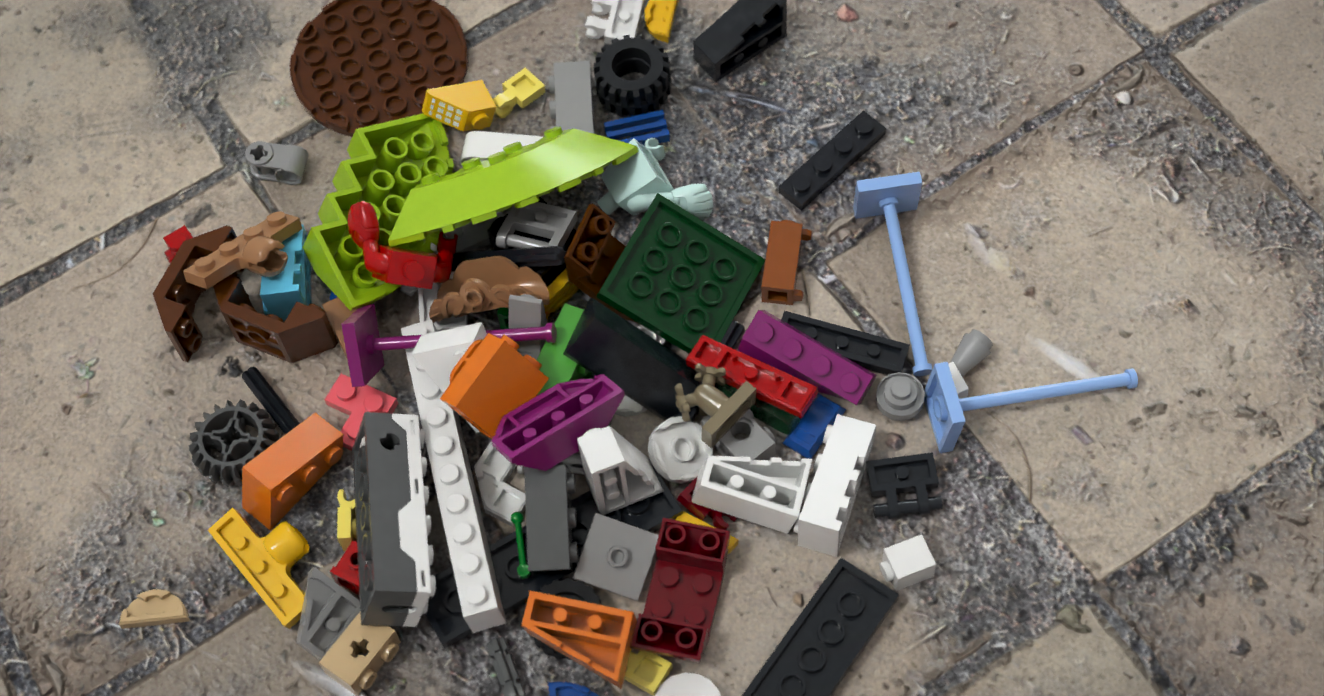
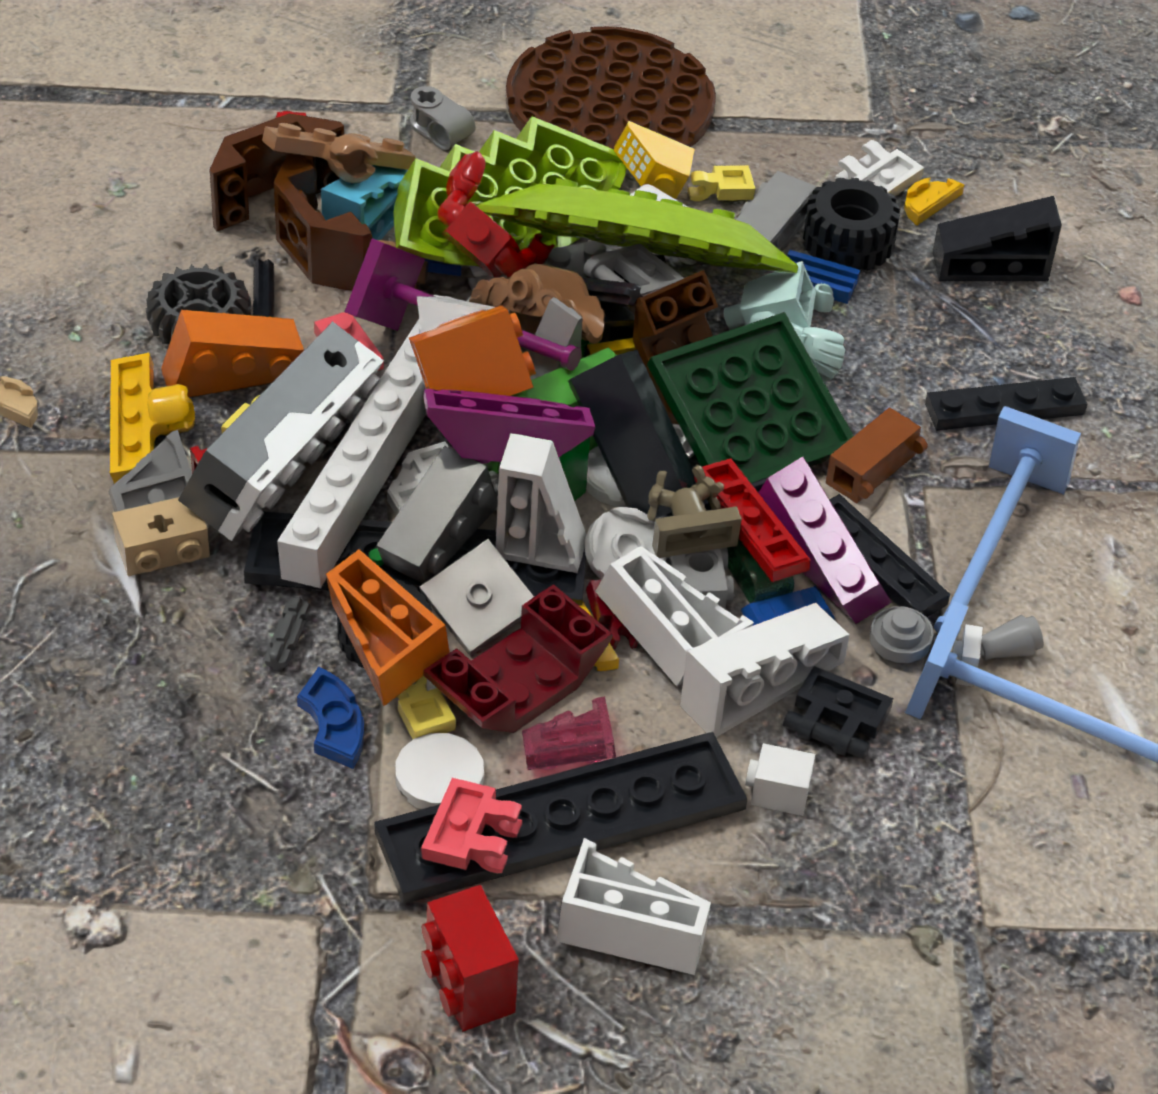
camera: 25 degrees right, 15 degrees down
none -> clear pink wing [522,696,616,770]

